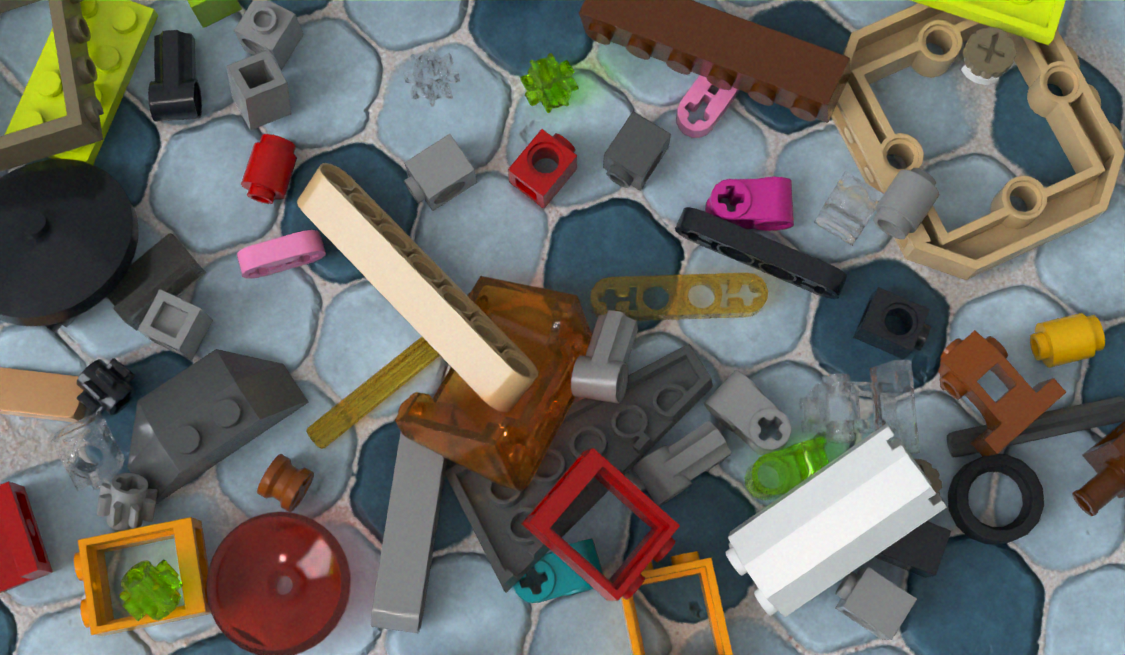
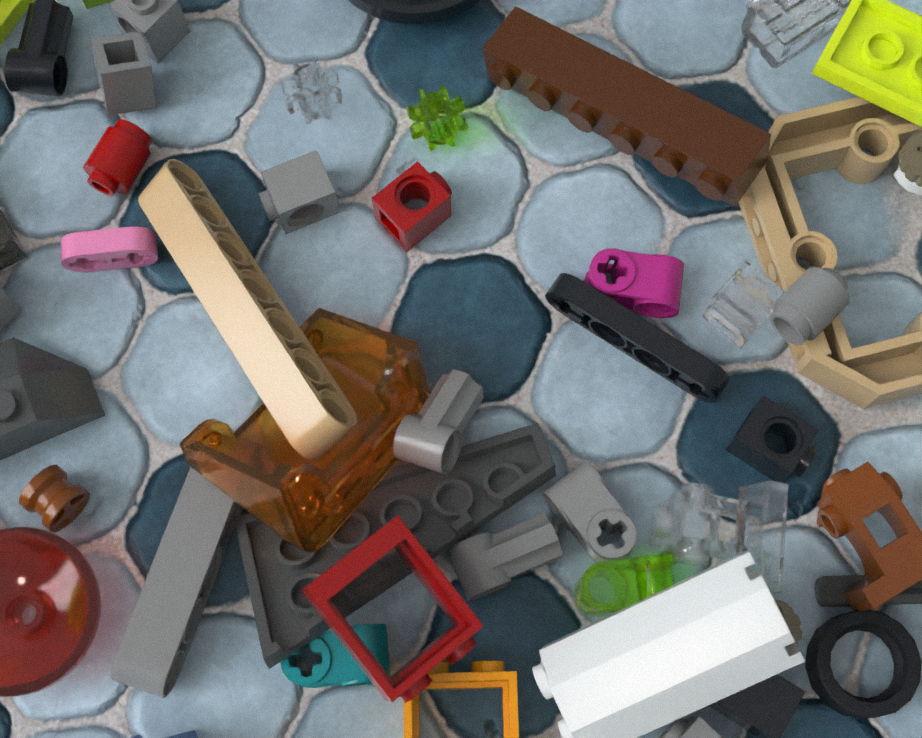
camera: 10 degrees right, 5 degrees down
clear yellow axle [306,337,440,449] -> none
clear yellow beam [590,273,768,321] -> none
dark grey brick [603,111,671,191] -> none
bright pink beam [676,75,739,138] -> none

